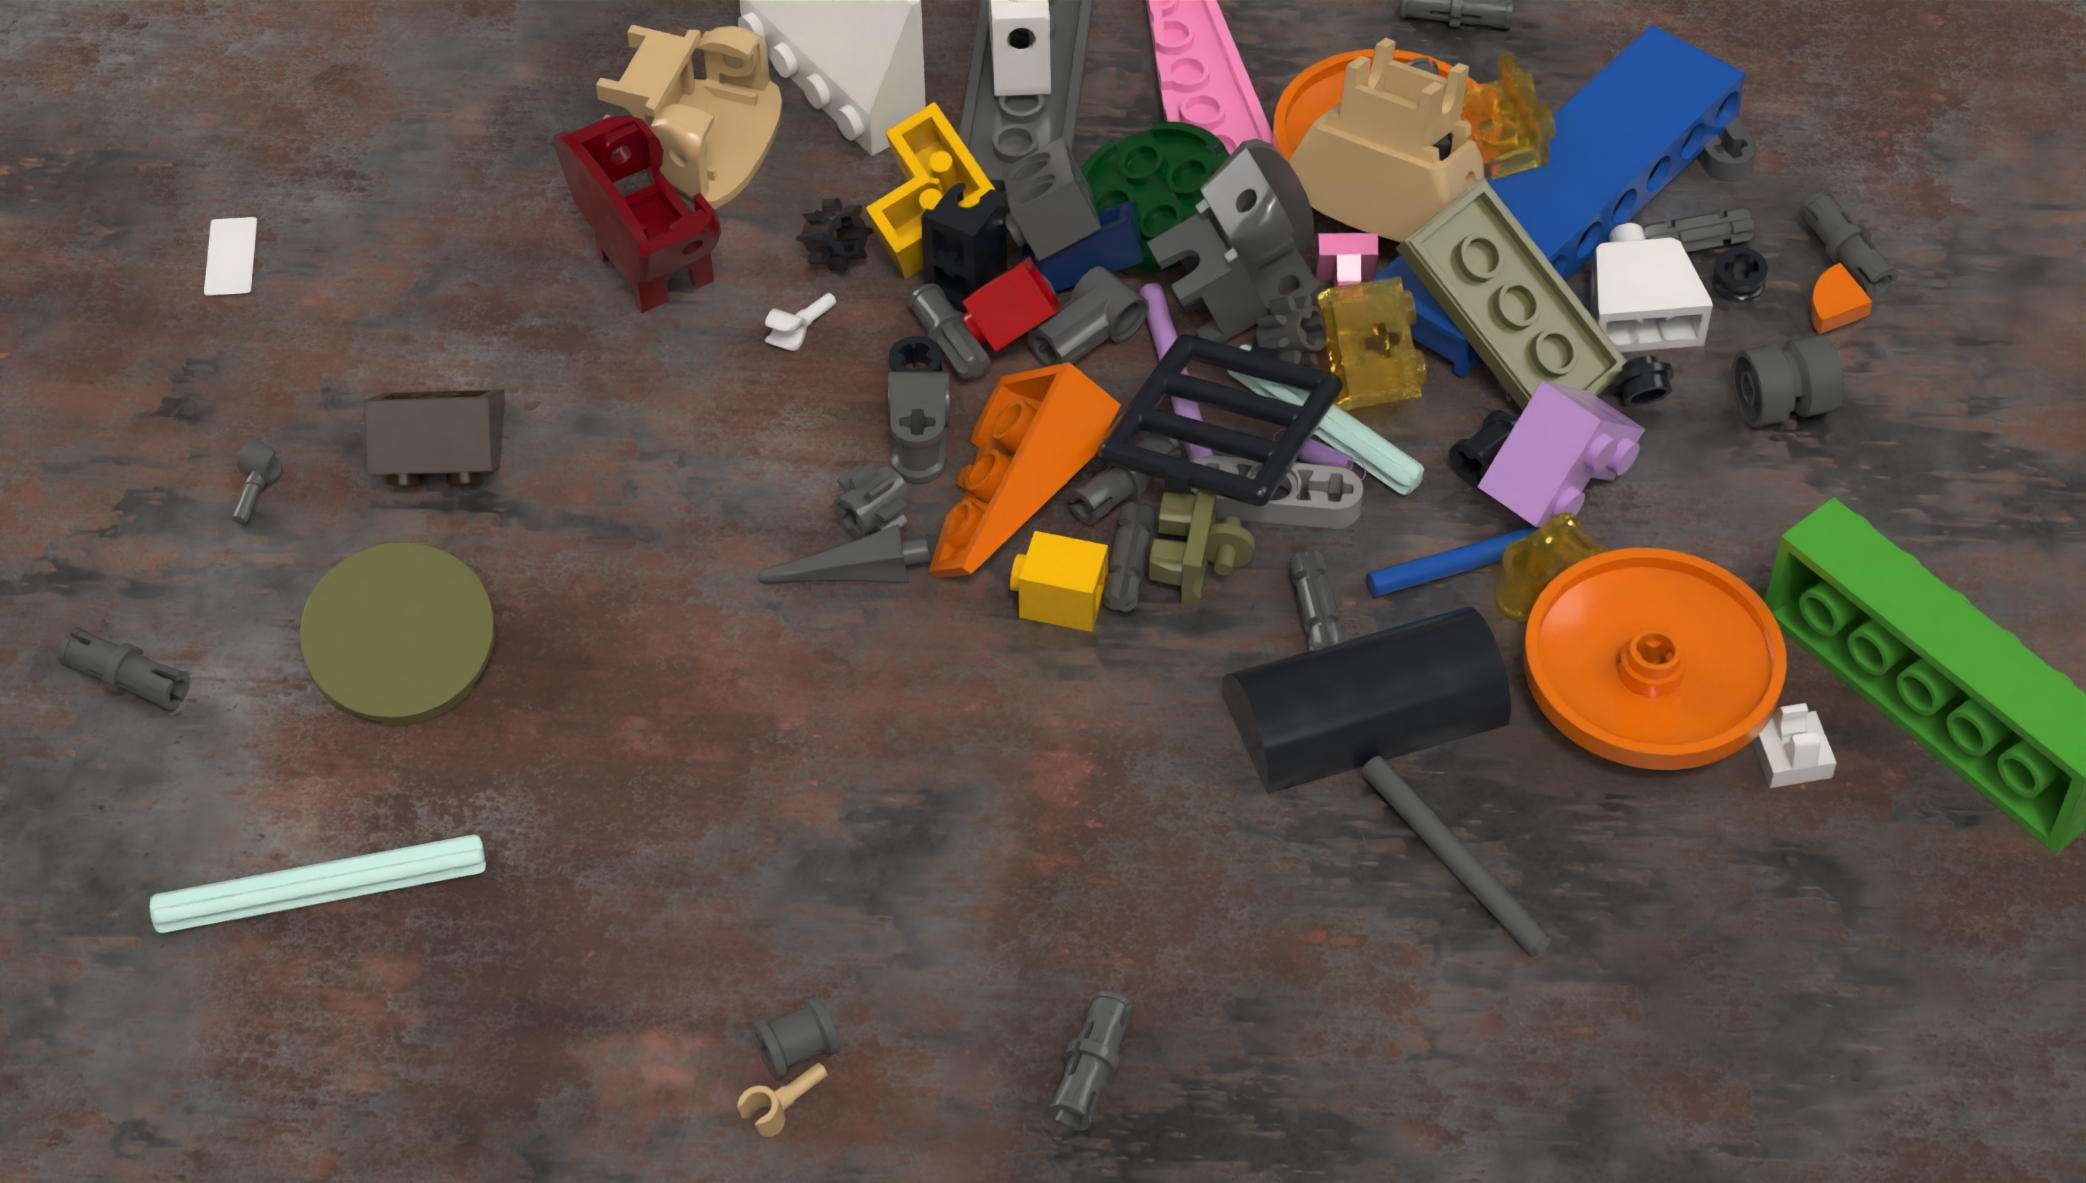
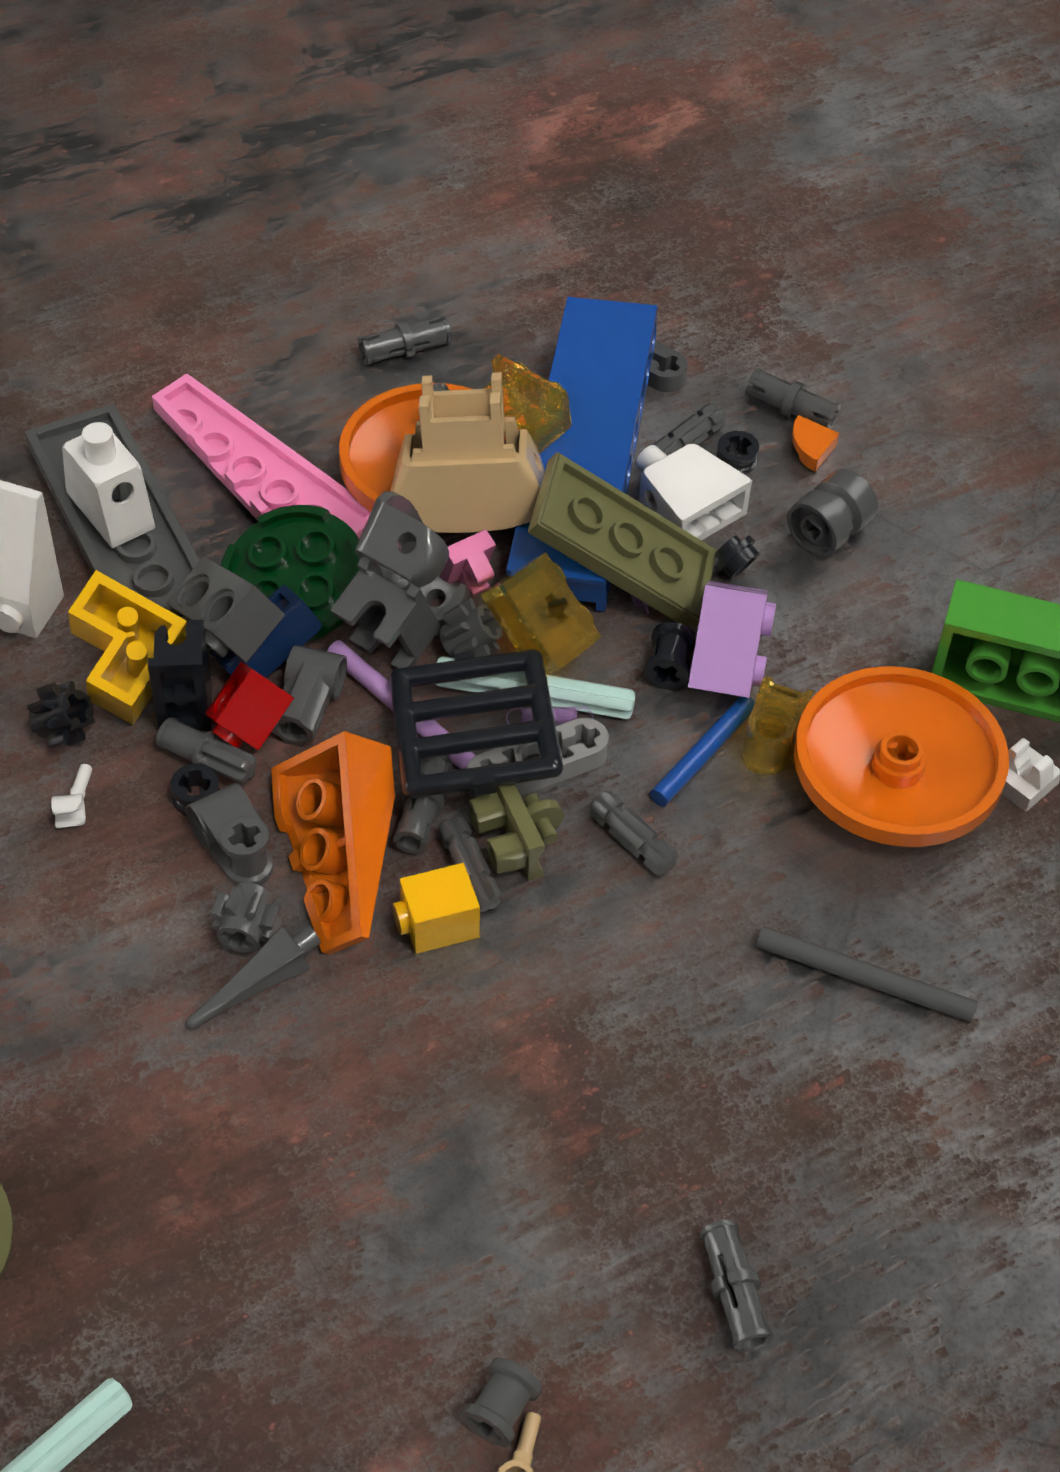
camera: 35 degrees left, 0 degrees up
black brick [1222,607,1511,794] -> none

